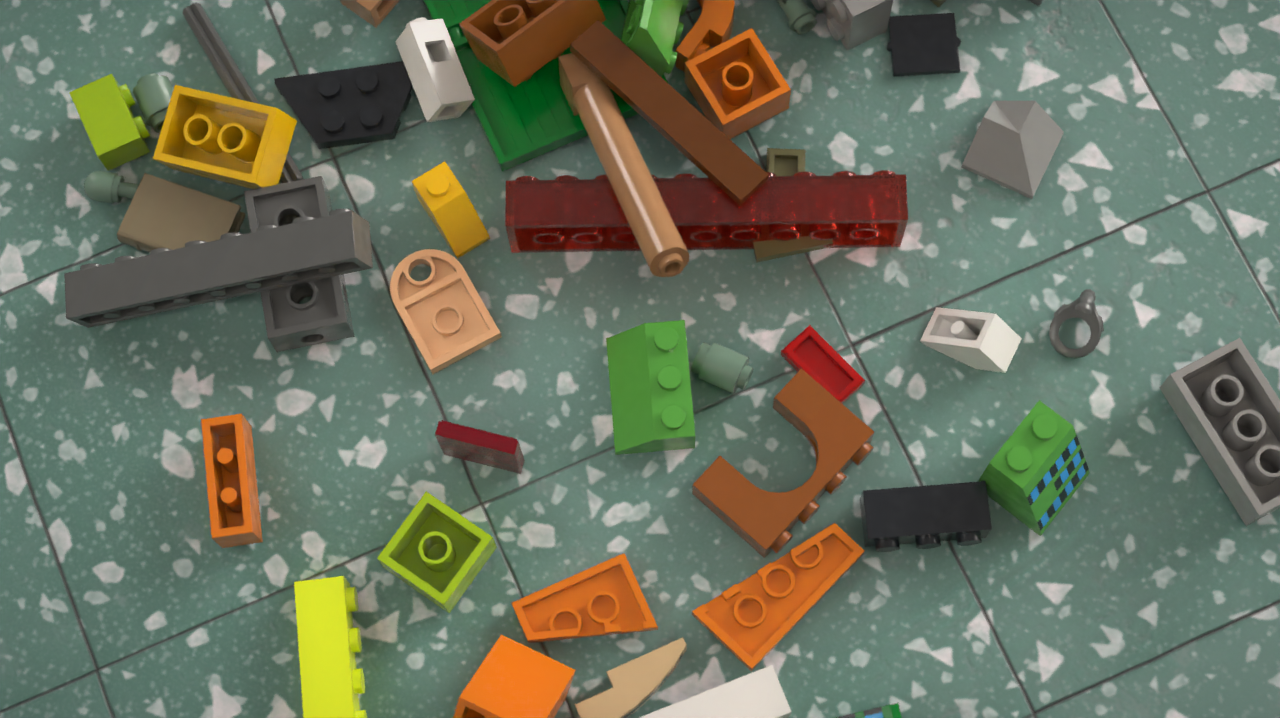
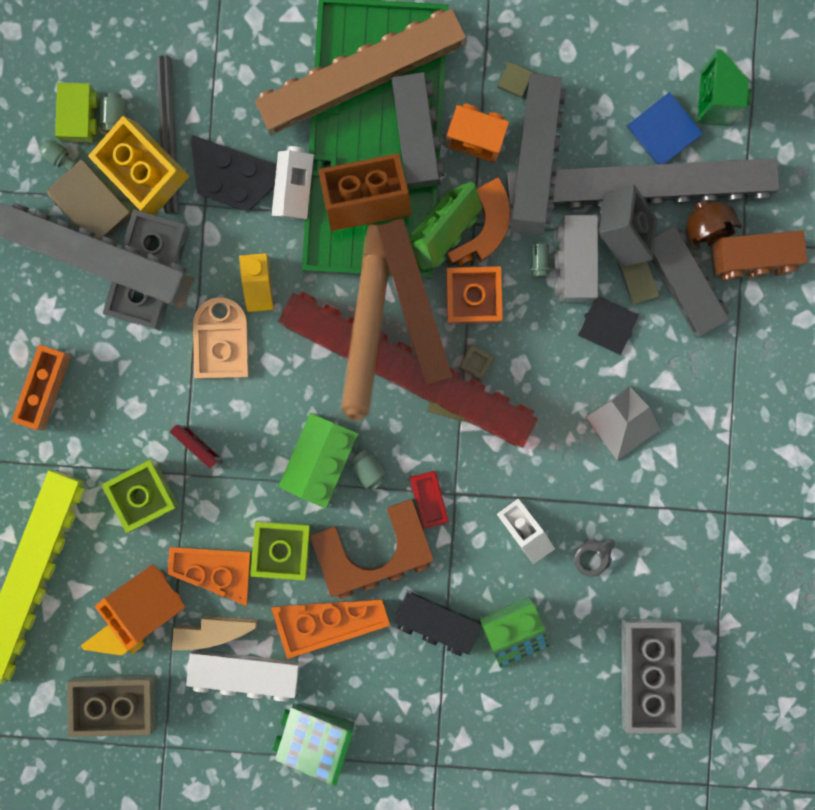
camera: 25 degrees right, 15 degrees up
none -> lime brick [251,520,312,581]

